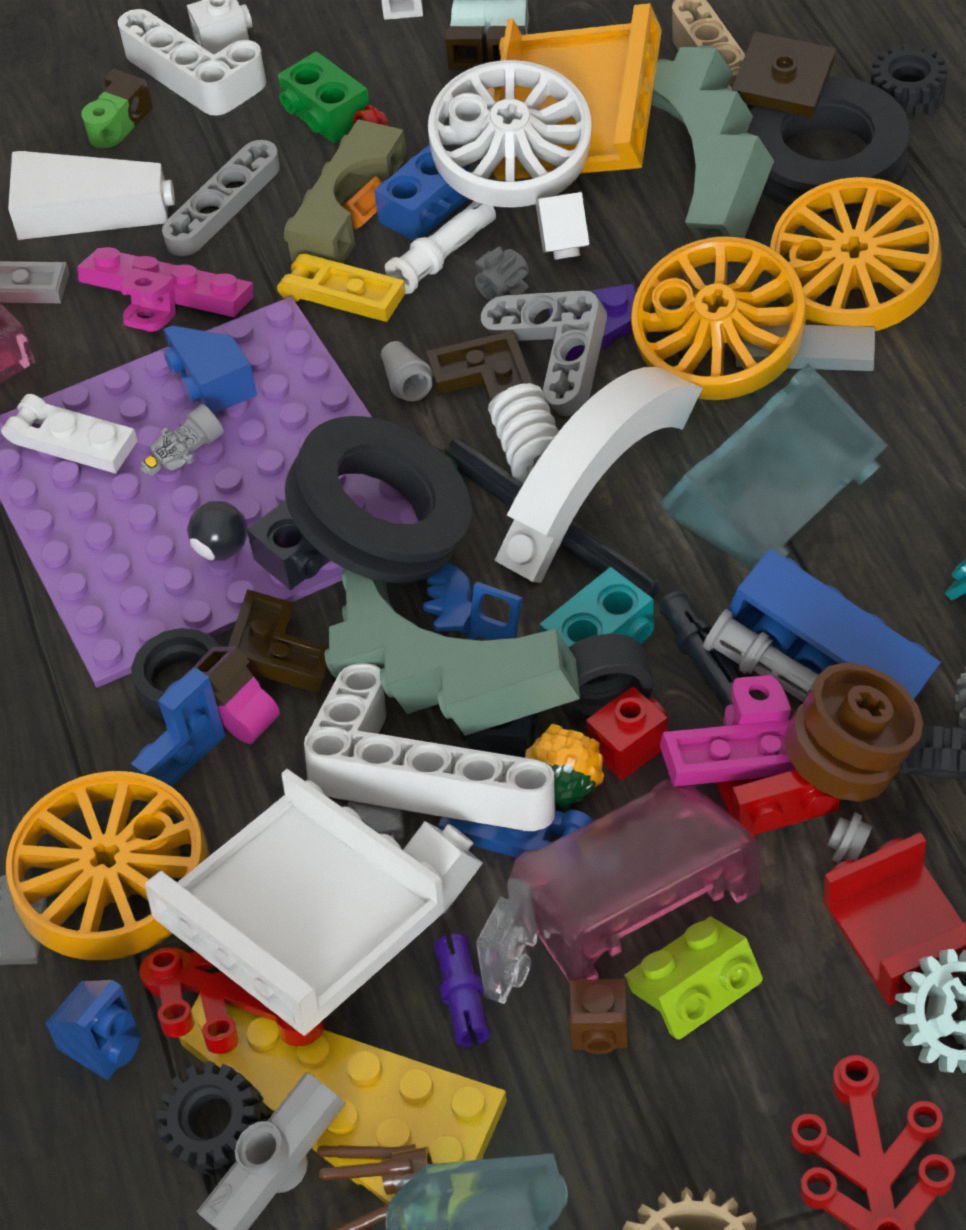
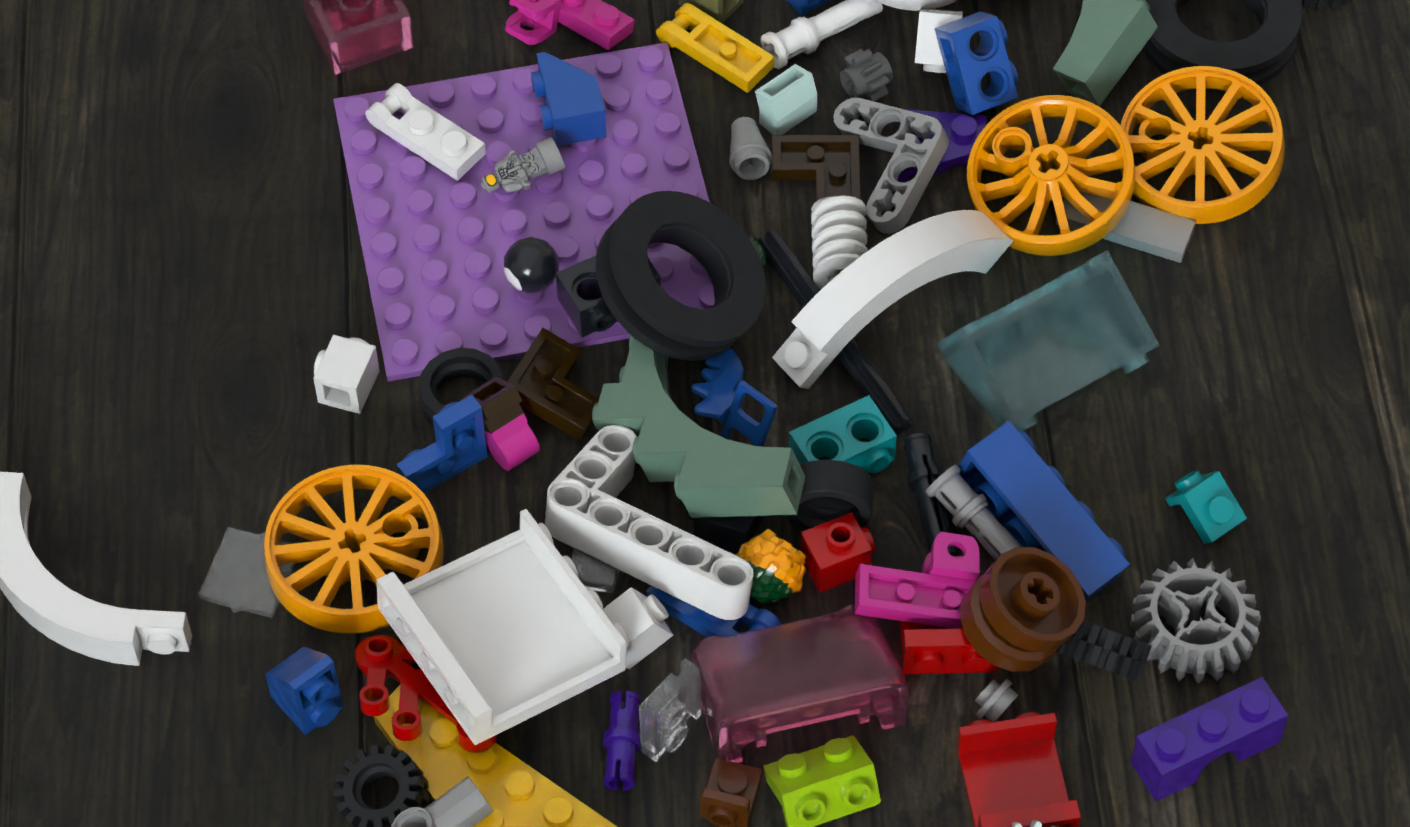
camera: 10 degrees right, 5 degrees up
none -> white brick [313,335,380,414]
none -> light aqua piece [755,64,817,135]
none -> blue brick [934,12,1019,115]

